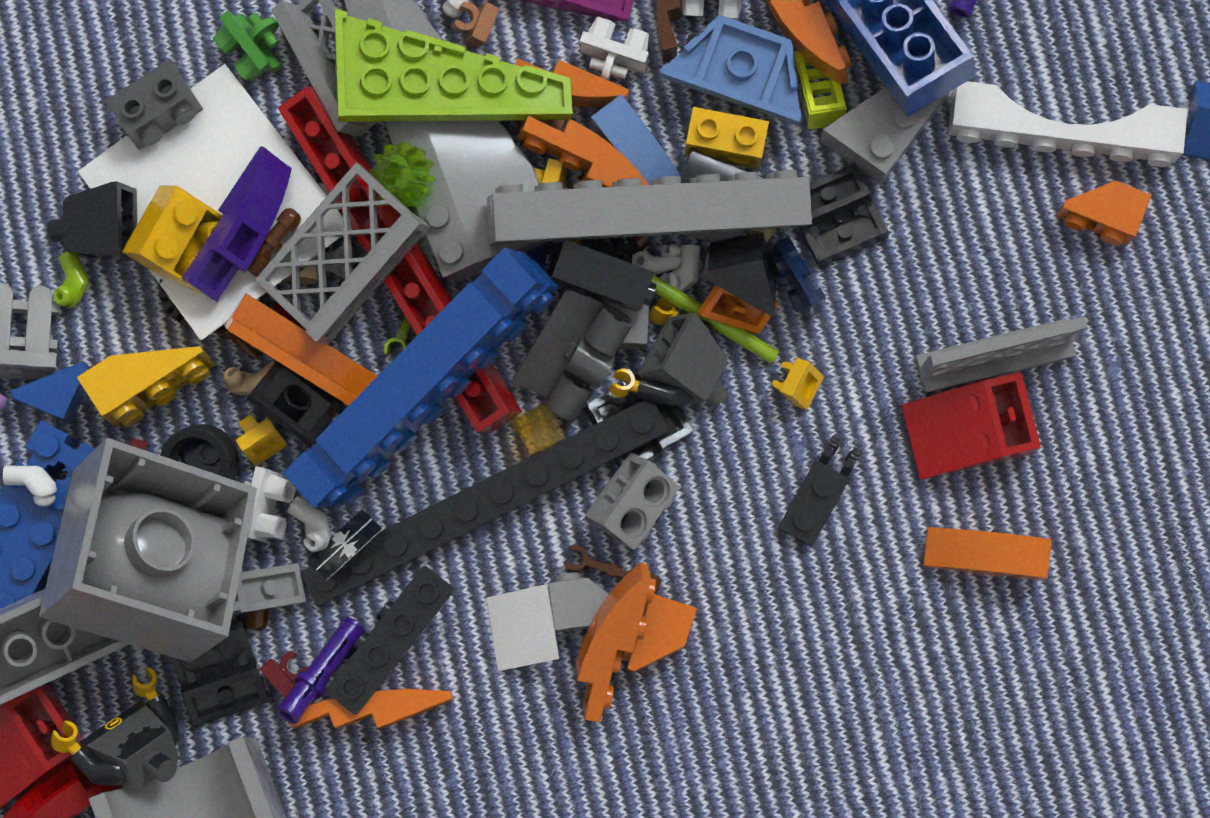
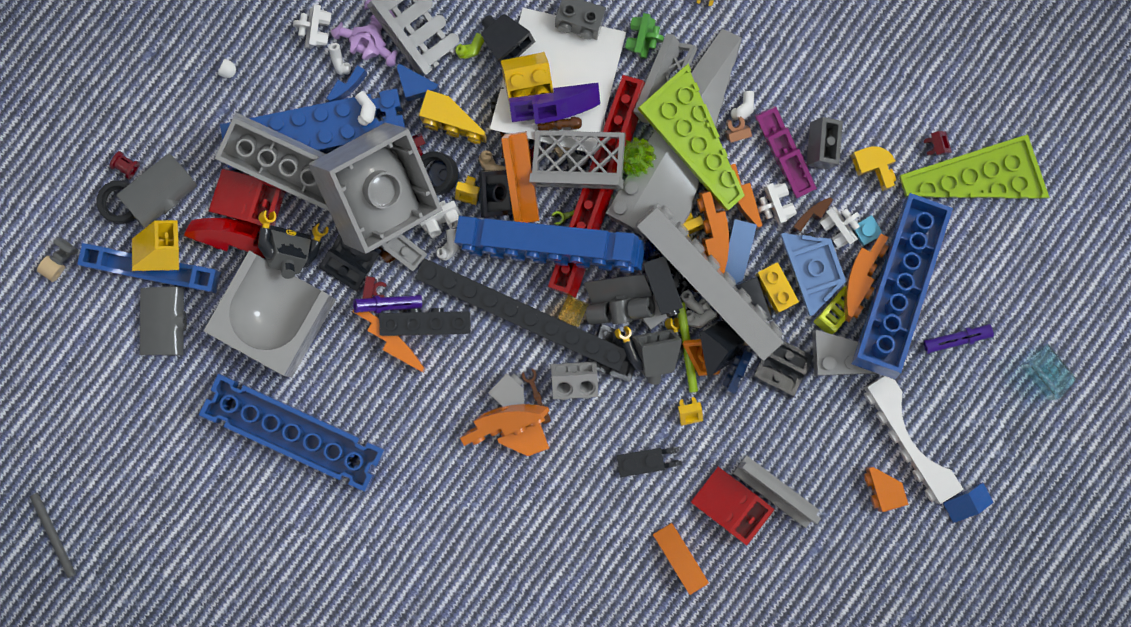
camera: 50 degrees right, 5 degrees up
black sticker [308,509,382,581] -> none
white sticker [486,584,559,671] -> none

